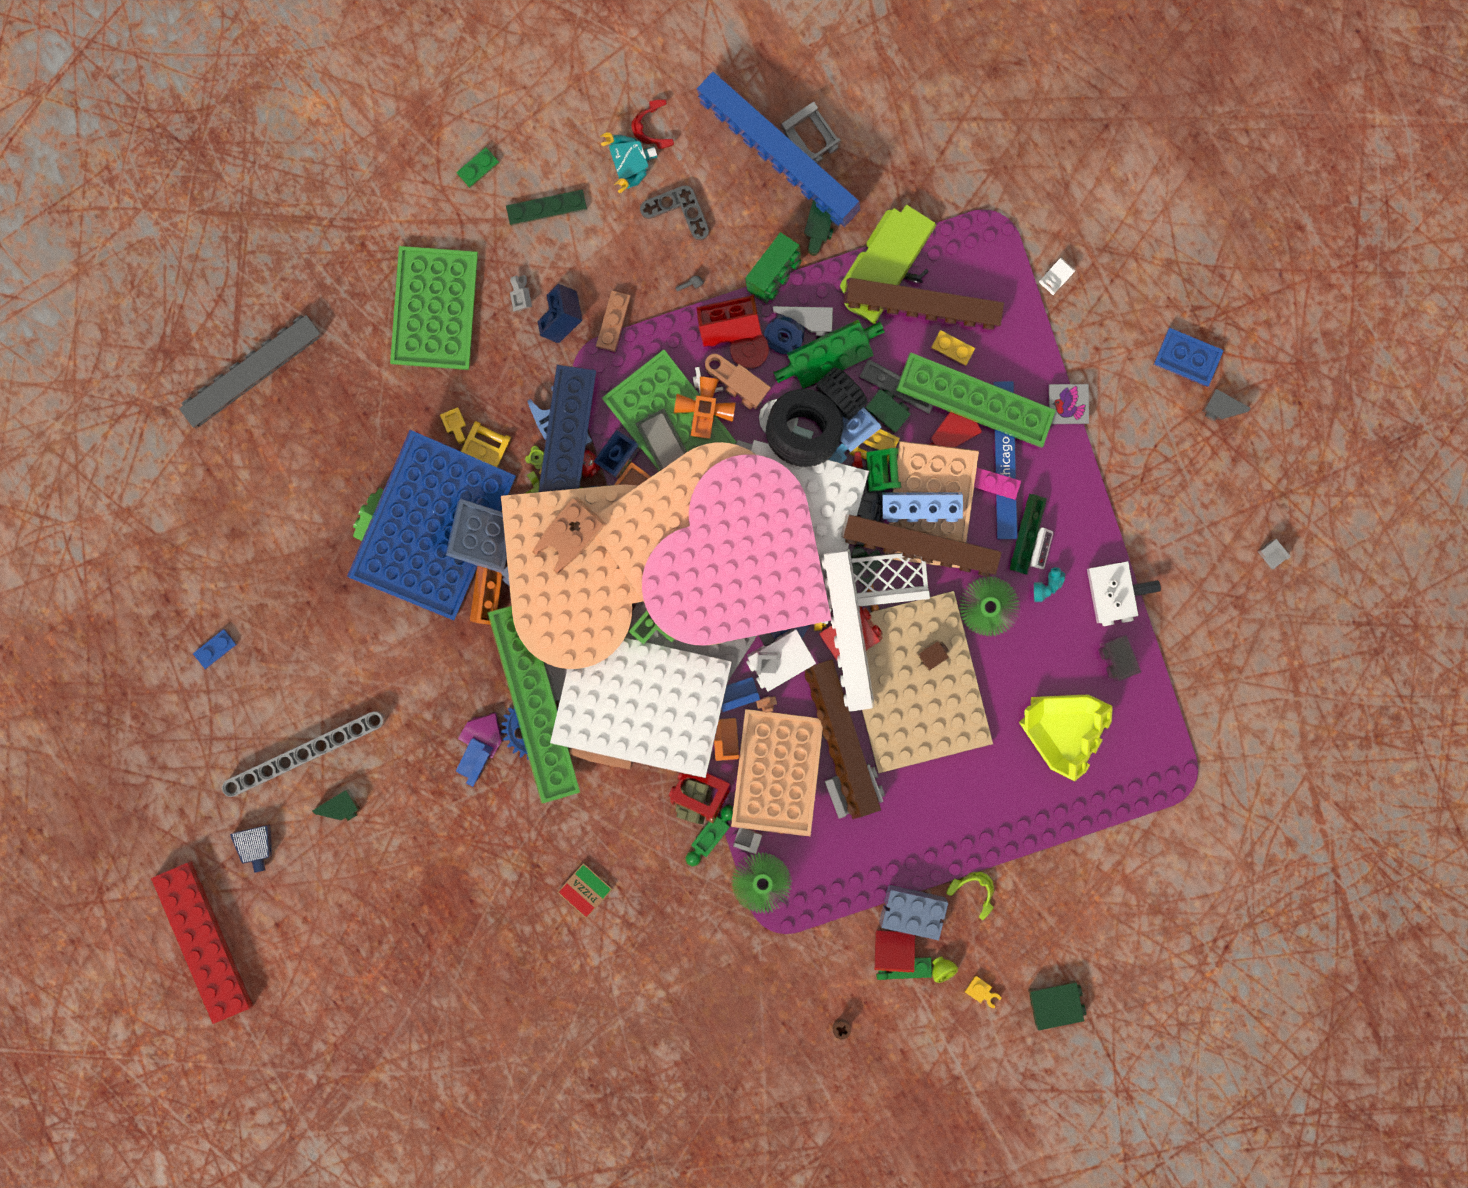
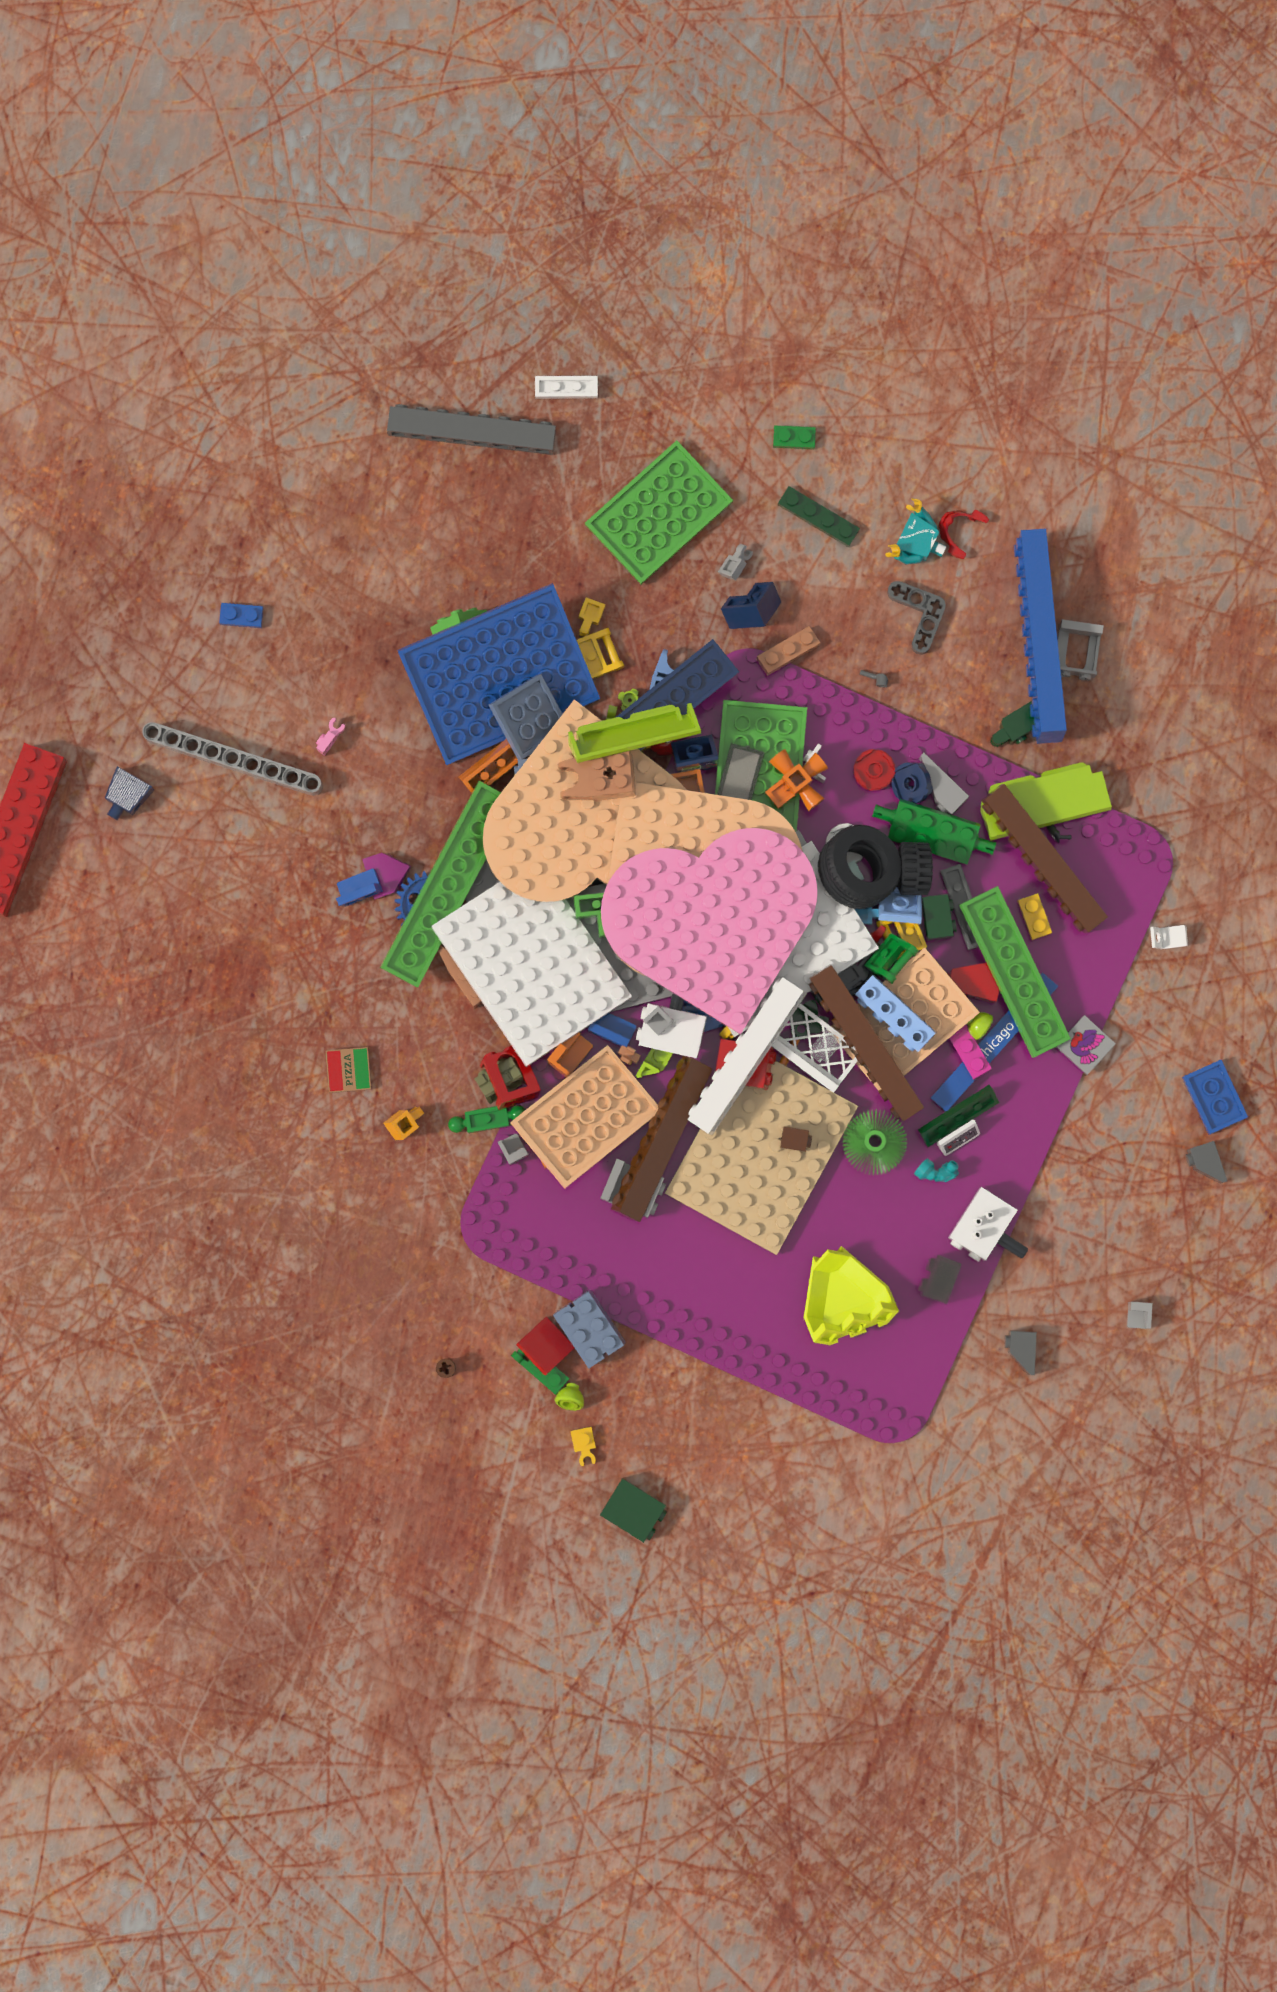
camera: 35 degrees right, 5 degrees down
dark green slope [312,789,360,821] -> none
red slope [696,295,762,347] -> none
nougat brick [705,354,771,410] -> none
bright green piece [731,852,792,913] -> none
green brick [745,232,802,304] -> none
lime helmet [946,872,994,920] -> none
none -> bright pink plate [316,718,345,756]
none -> light orange brick [383,1106,424,1140]
none -> white plate [535,376,598,399]
none -> lime slope [568,703,701,763]
none -> lime slope [635,1048,673,1078]
none -> clear brick [810,1029,842,1062]
none -> lime brick [967,1012,993,1040]
none -> dark grey slope [1004,1331,1037,1375]

